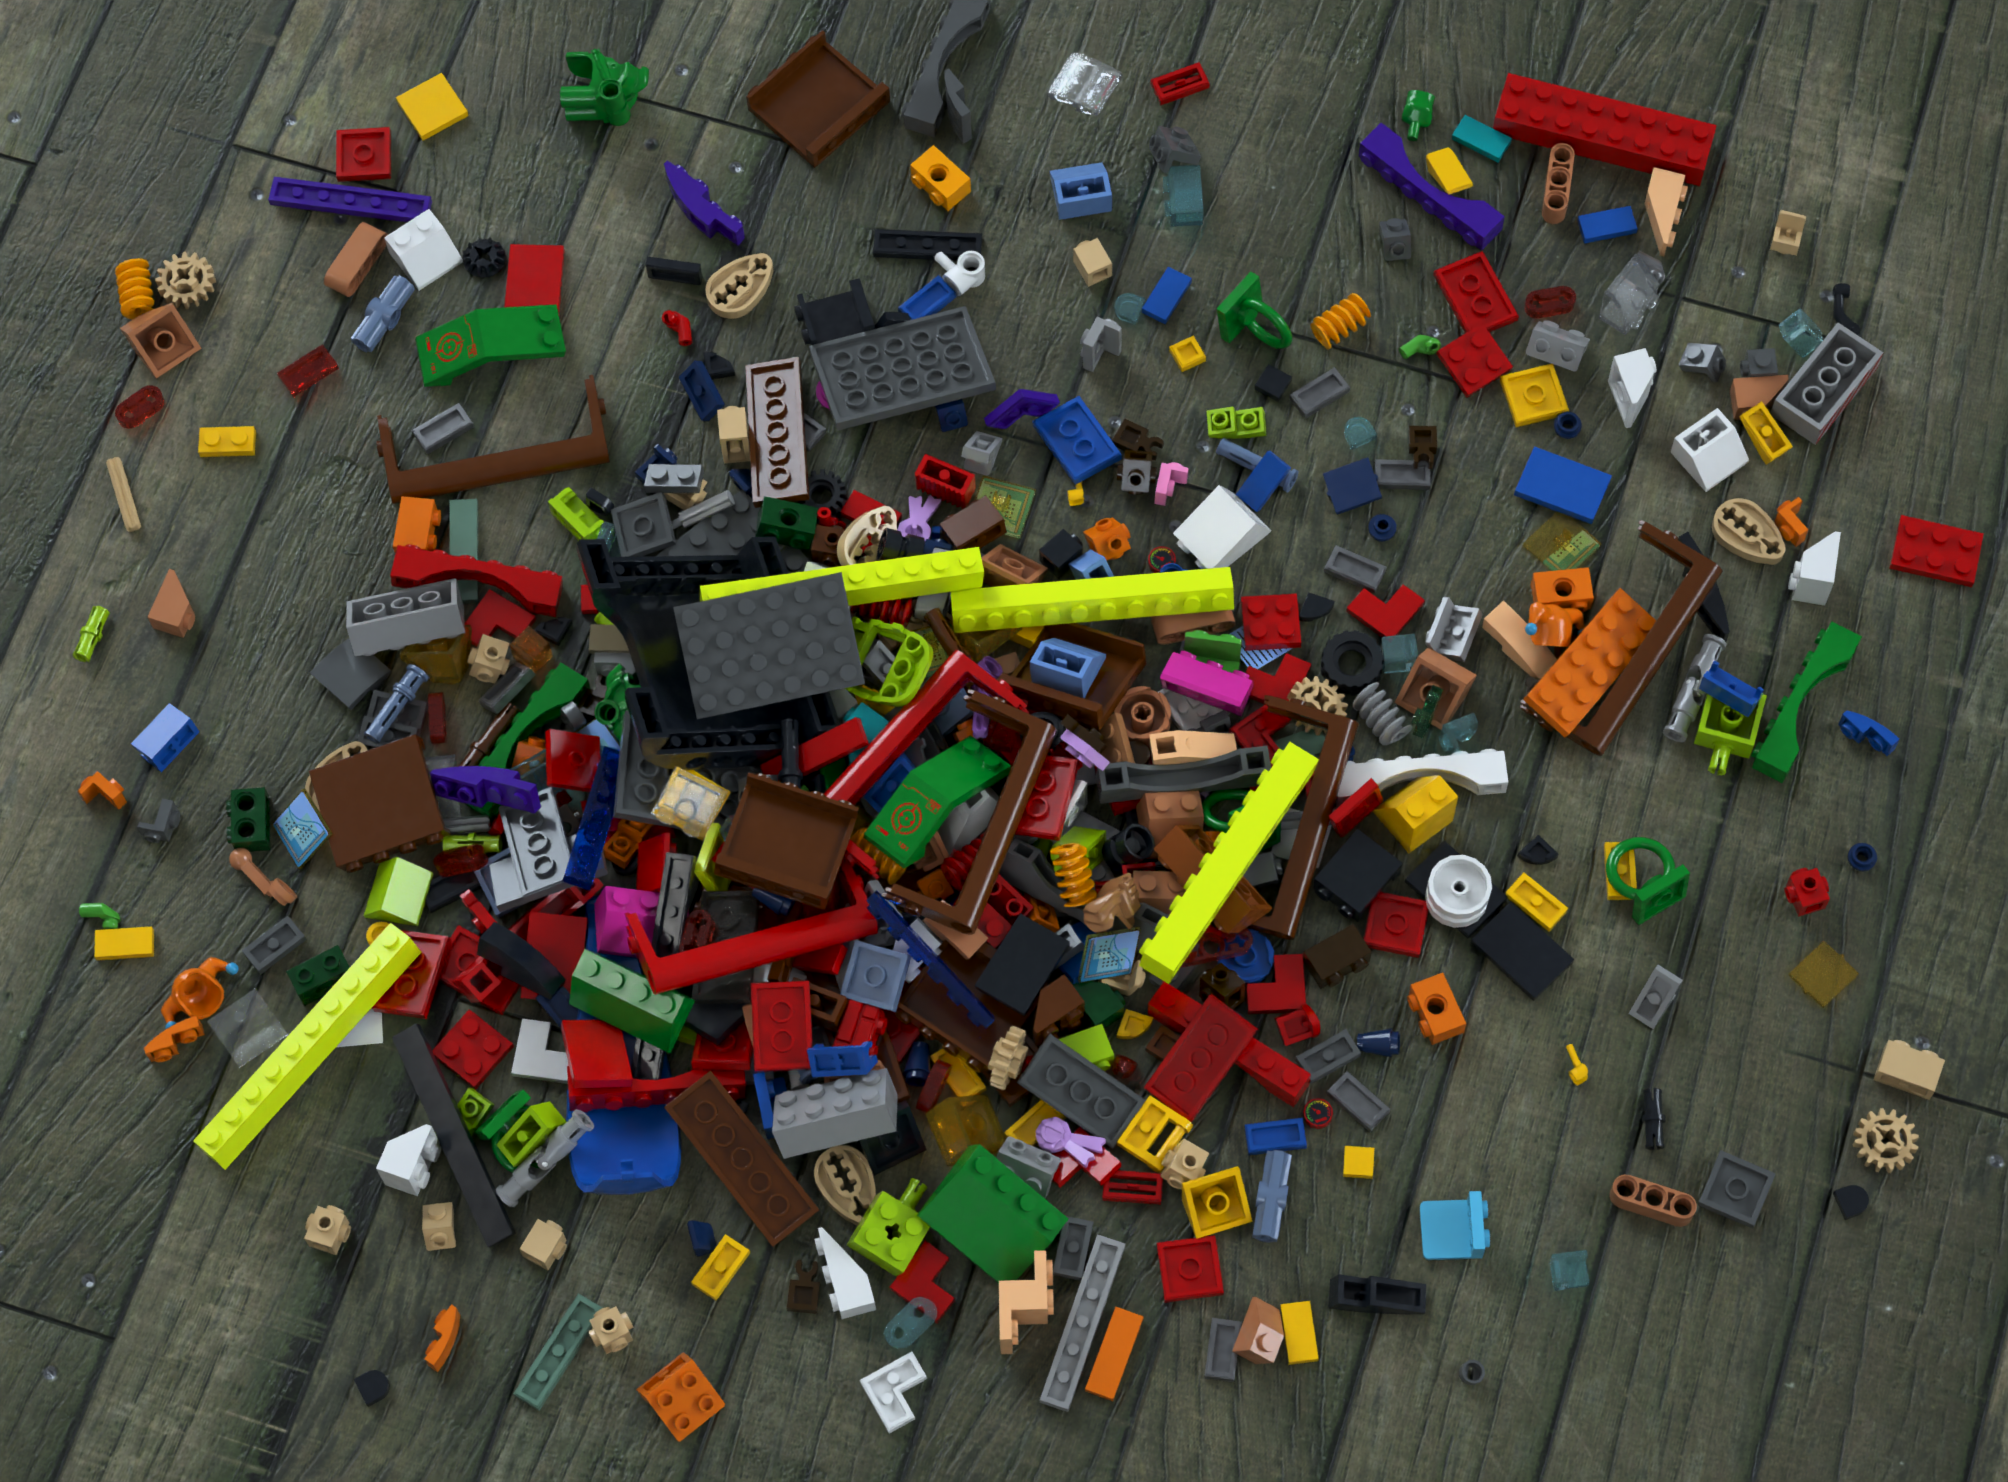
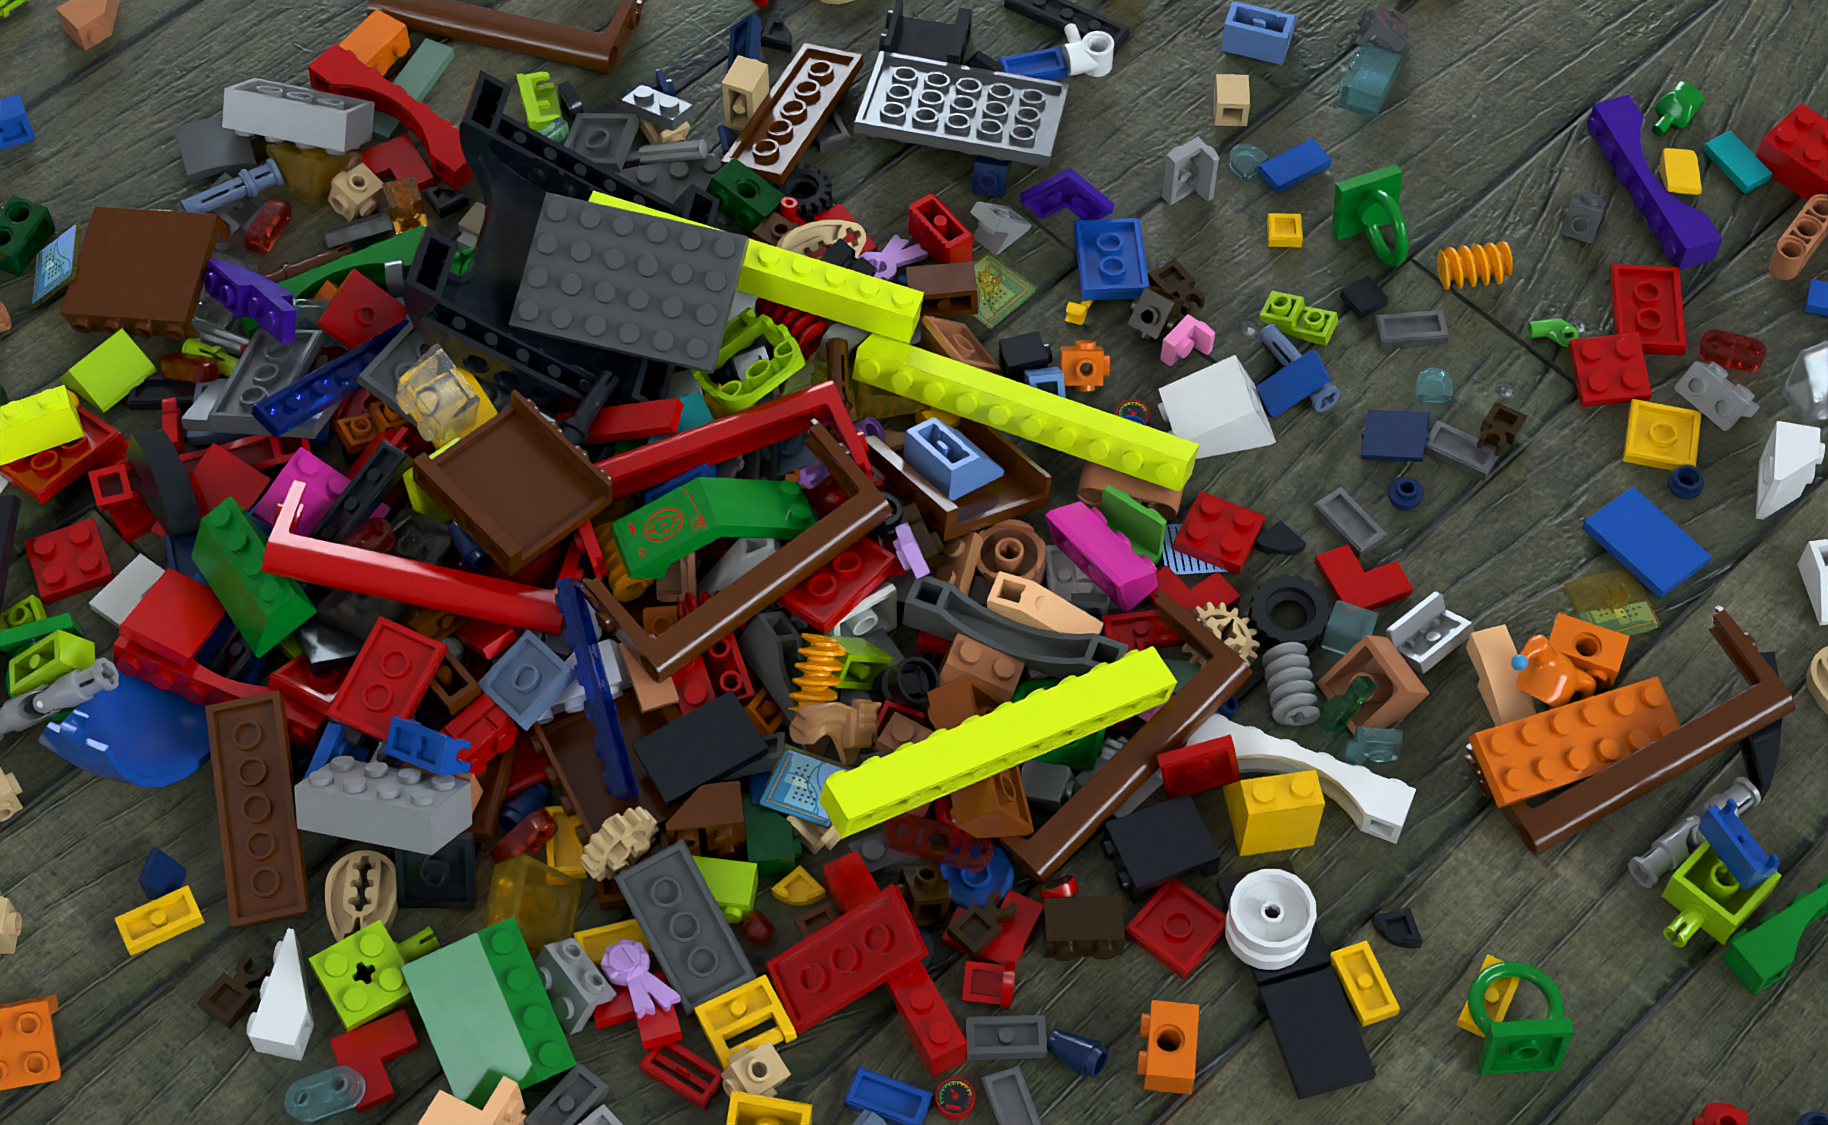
camera: 25 degrees right, 10 degrees down
none -> dark brown plate [947,889,1016,959]
none -> red tile [1038,875,1079,901]

